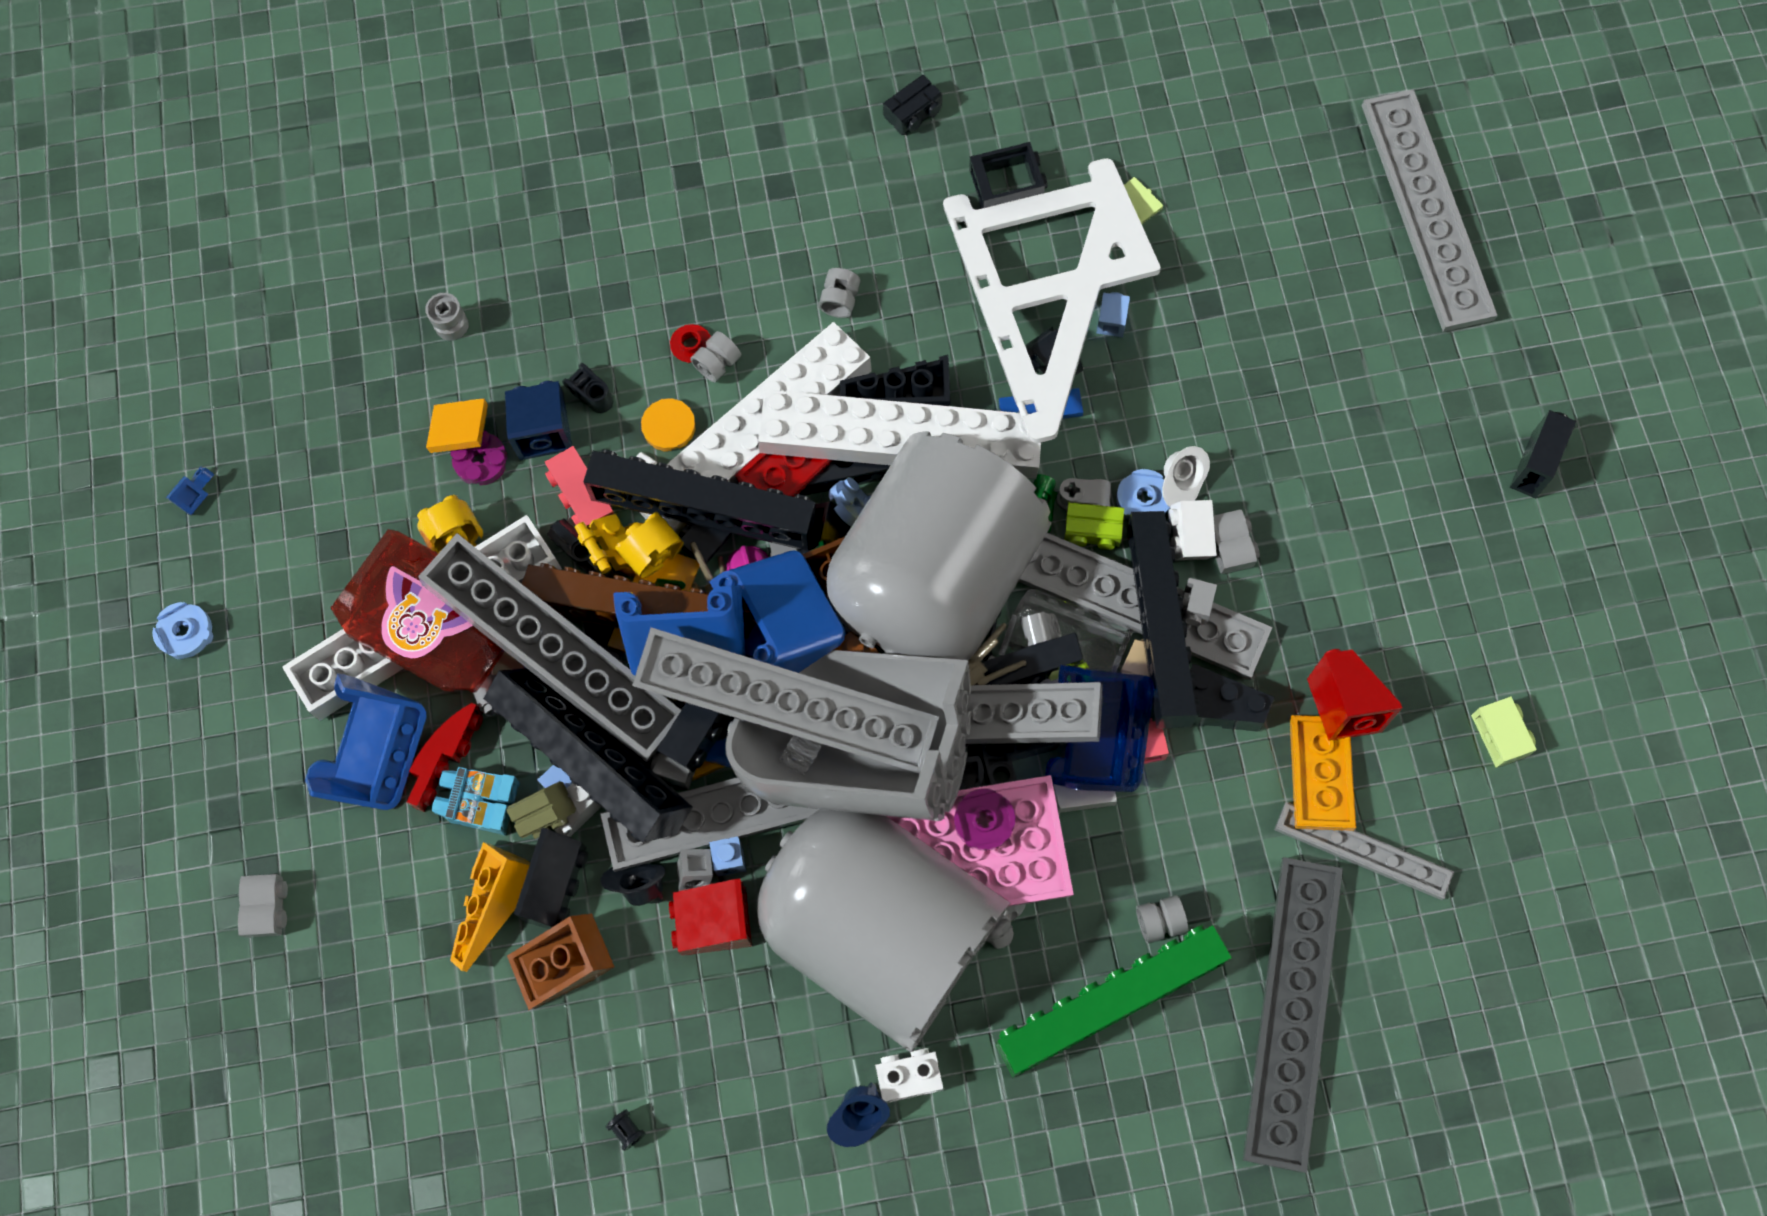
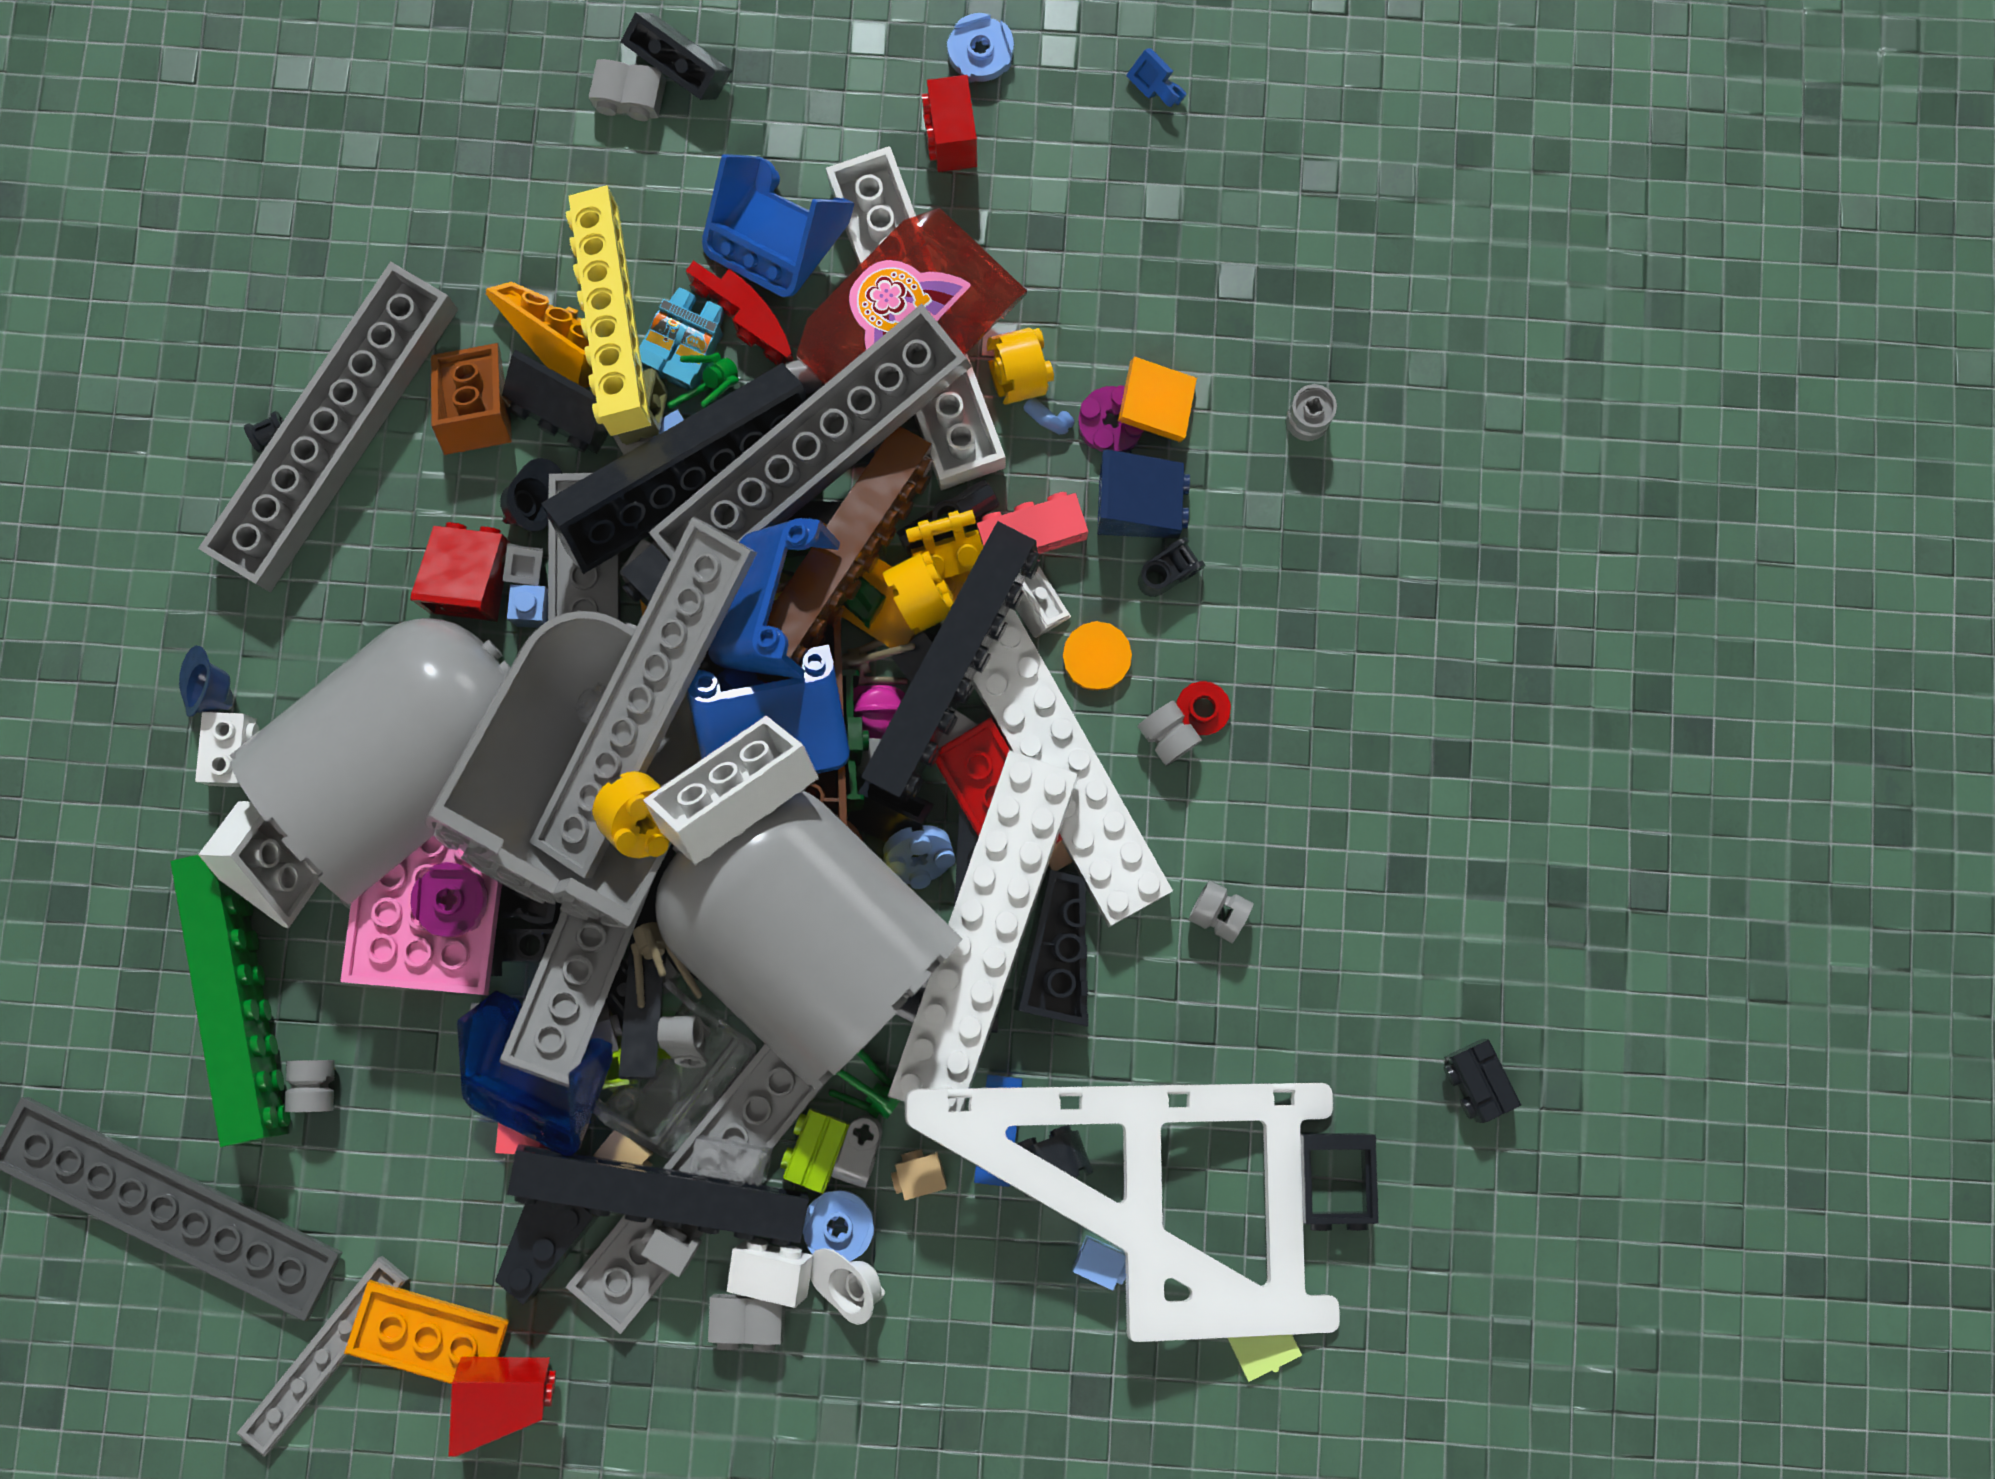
camera: 100 degrees right, 10 degrees up
none -> light grey brick [198,261,459,593]
none -> white slope [198,801,321,928]
none -> light yellow brick [566,185,651,436]
none -> yellow brick [592,771,670,858]
none -> black brick [620,12,732,100]
none -> white brick [643,716,819,865]
none -> green plant [667,352,739,409]
none -> clear brick [690,1135,772,1186]
none -> tan brick [891,1149,947,1200]
none -> red piece [921,75,977,172]
none -> medium blue arm [1024,398,1074,435]

